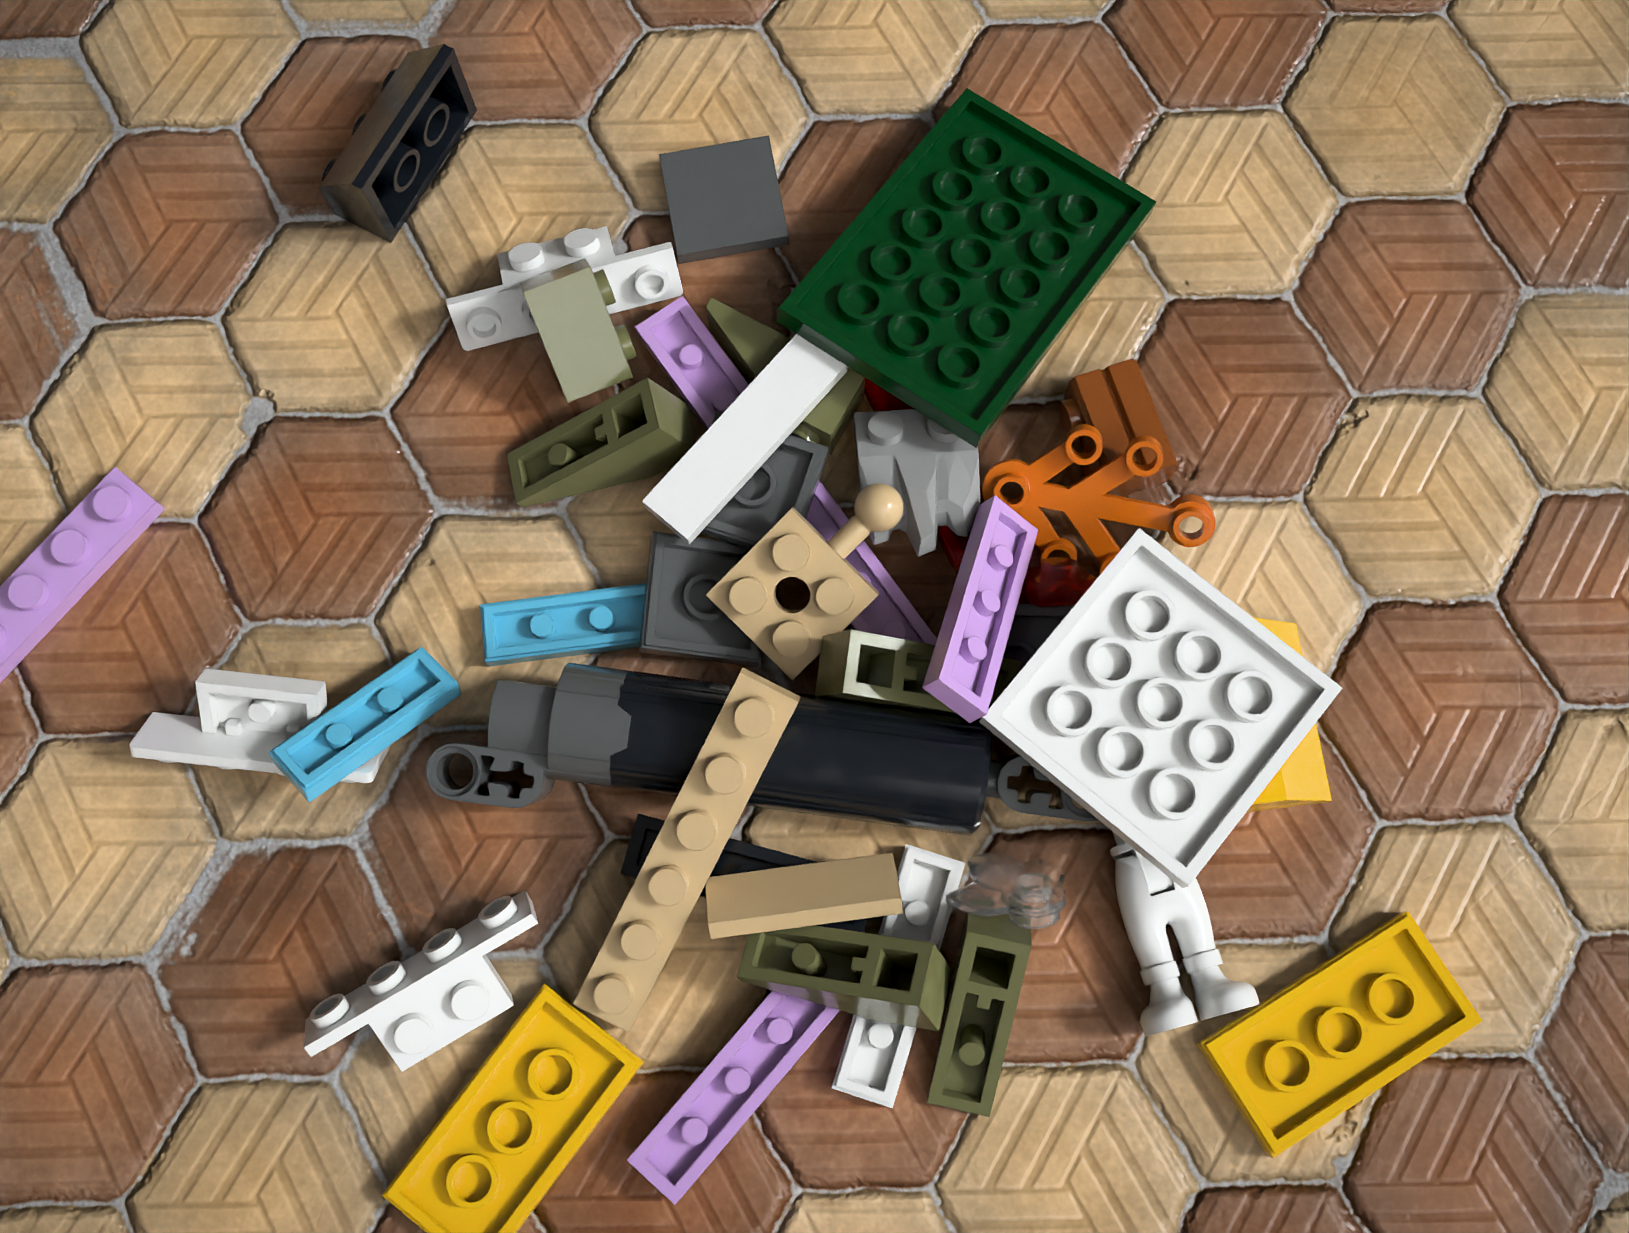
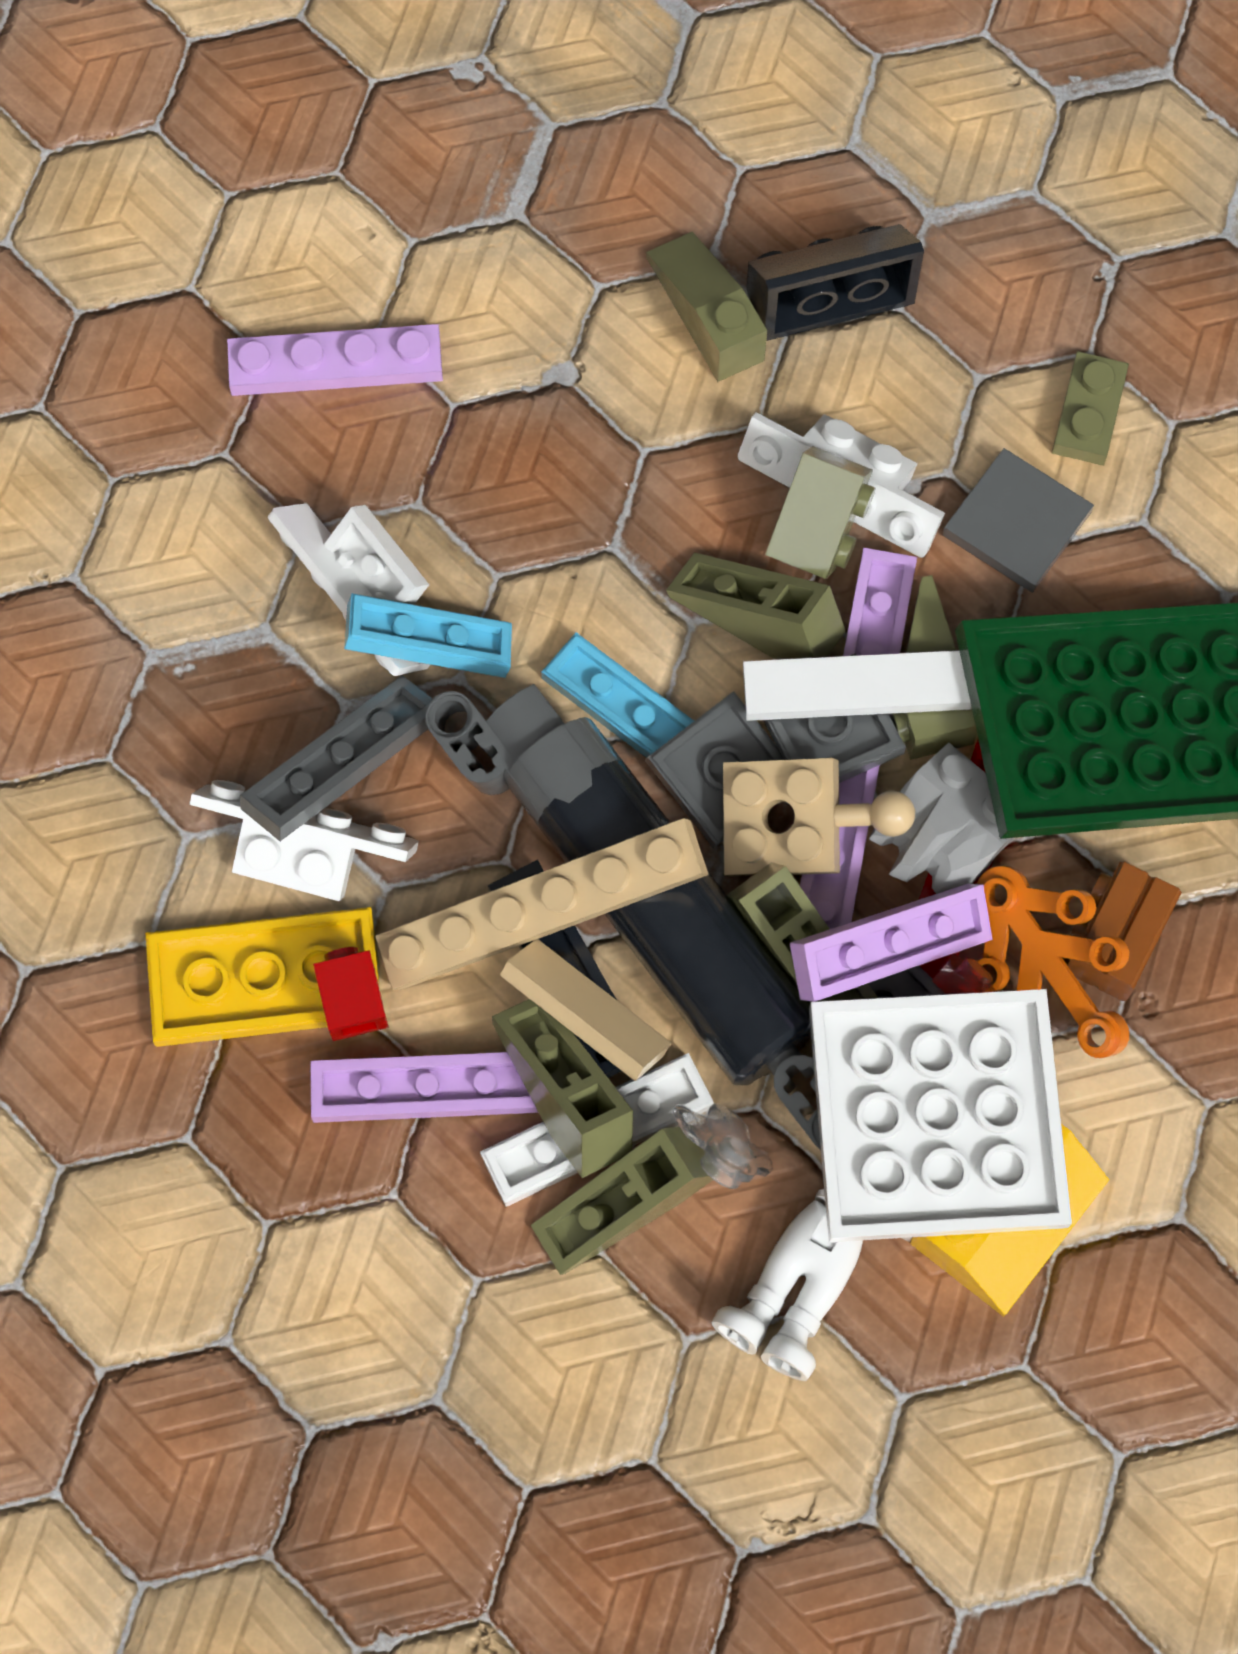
camera: 45 degrees right, 5 degrees down
yellow tile [1196,911,1483,1158] -> none
none -> dark grey plate [240,675,433,842]
none -> red brick [313,947,389,1041]
none -> olive slope [646,231,767,382]
none -> olive plate [1052,351,1129,466]

